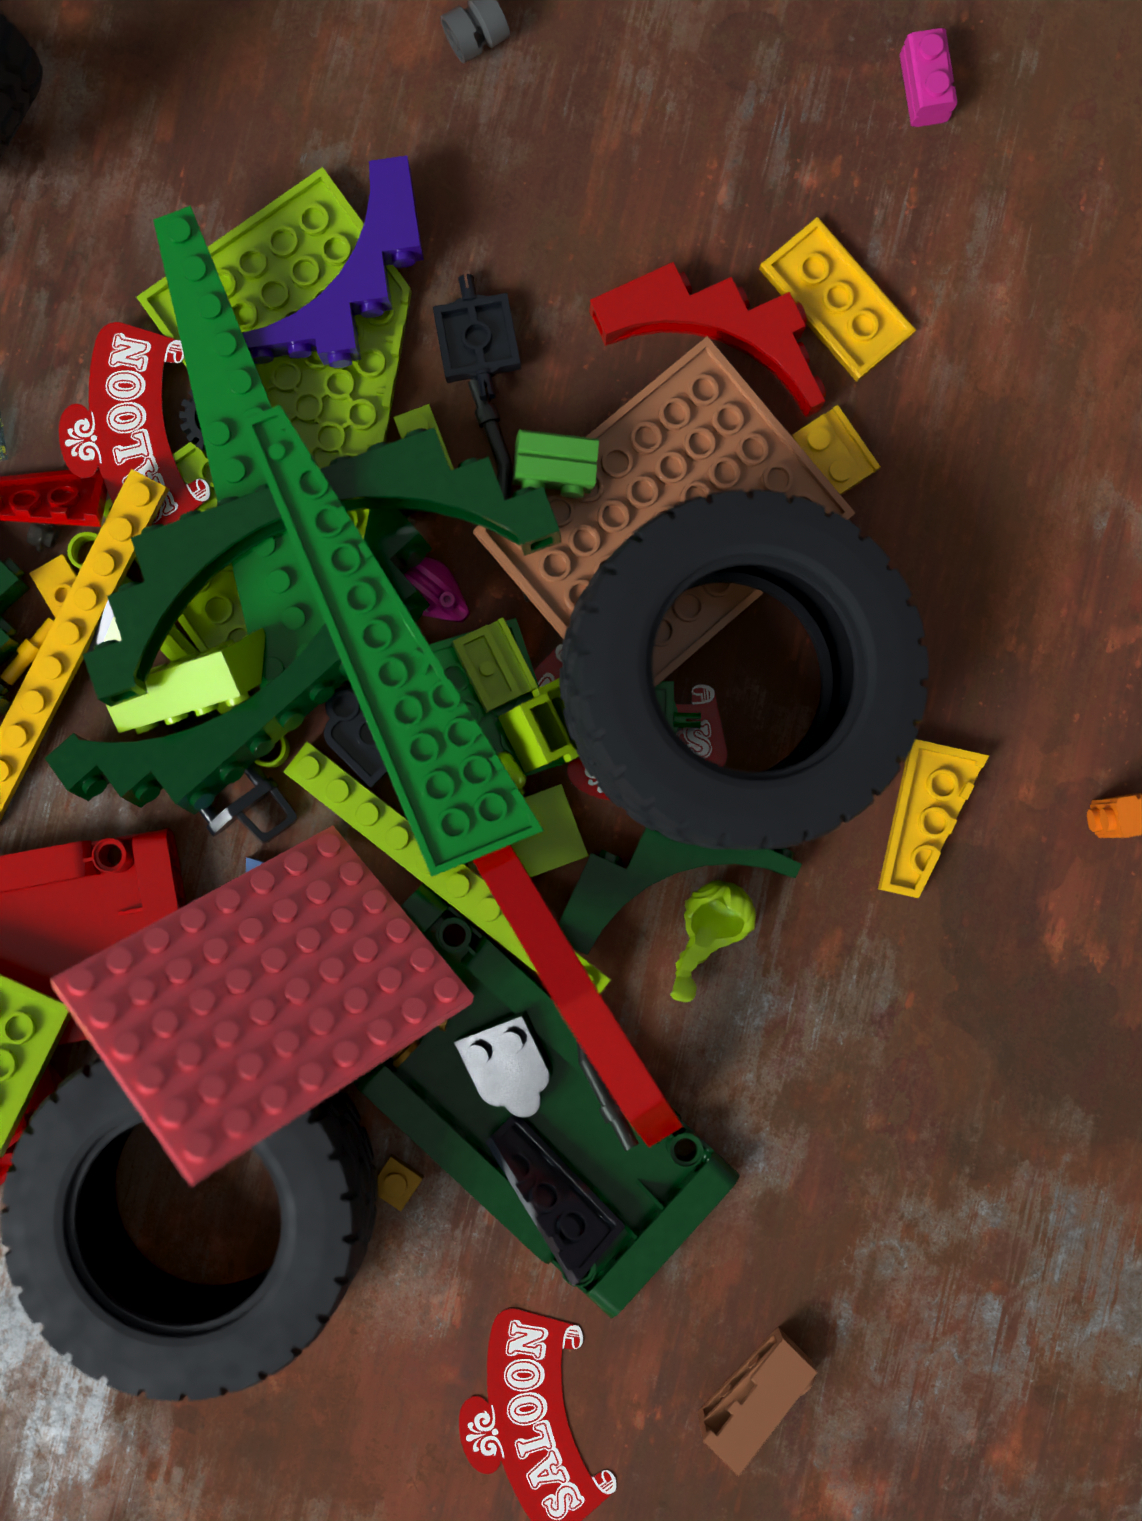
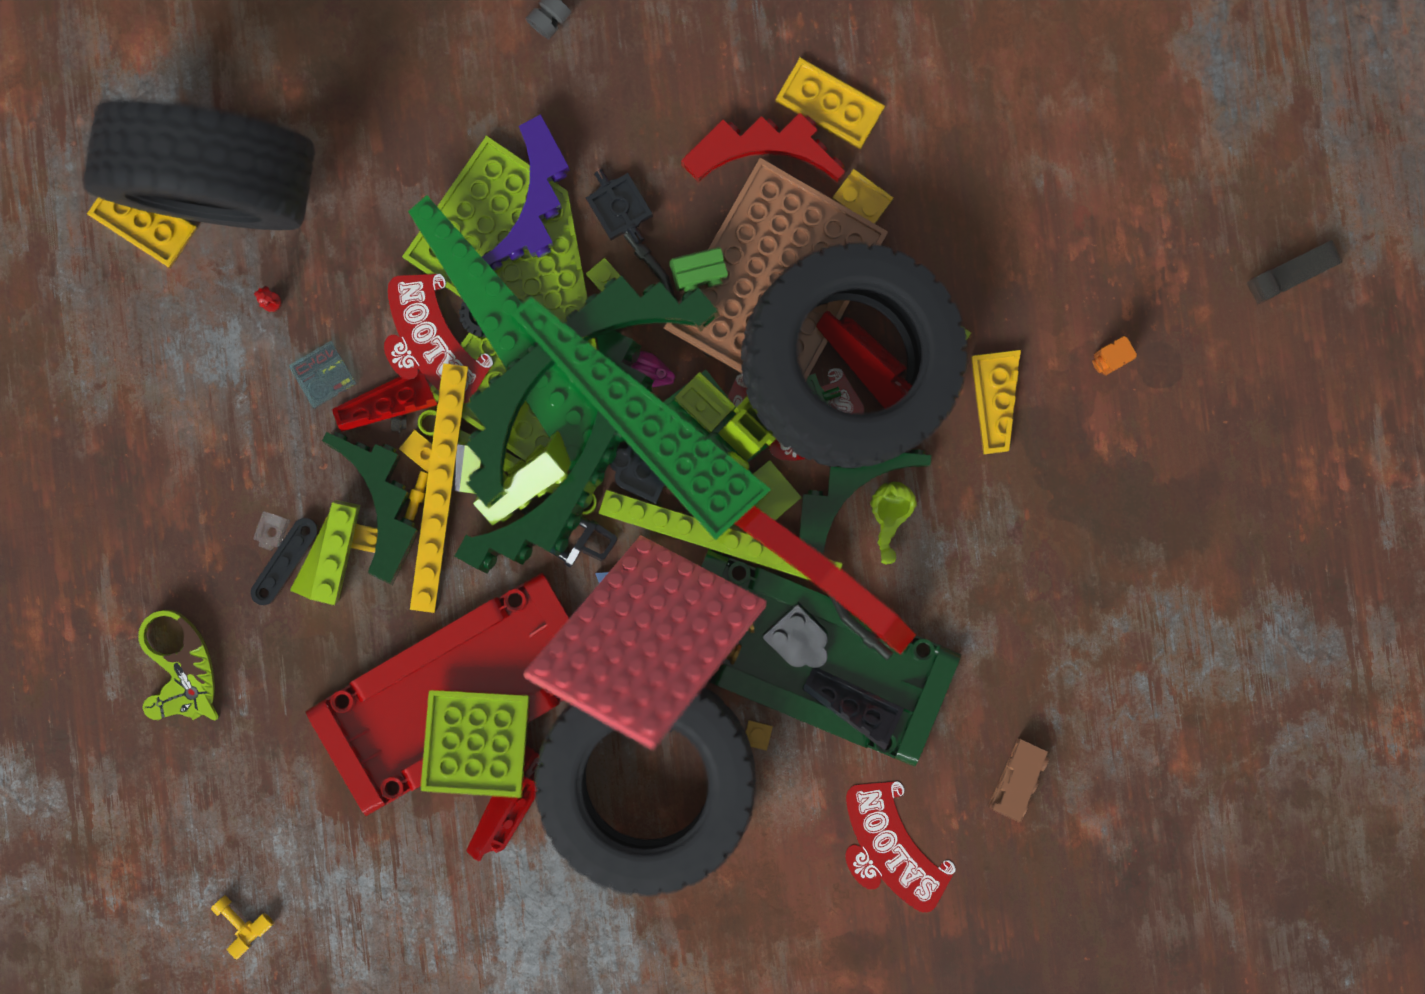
camera: 25 degrees left, 0 degrees up
none -> red wedge [816,311,912,409]

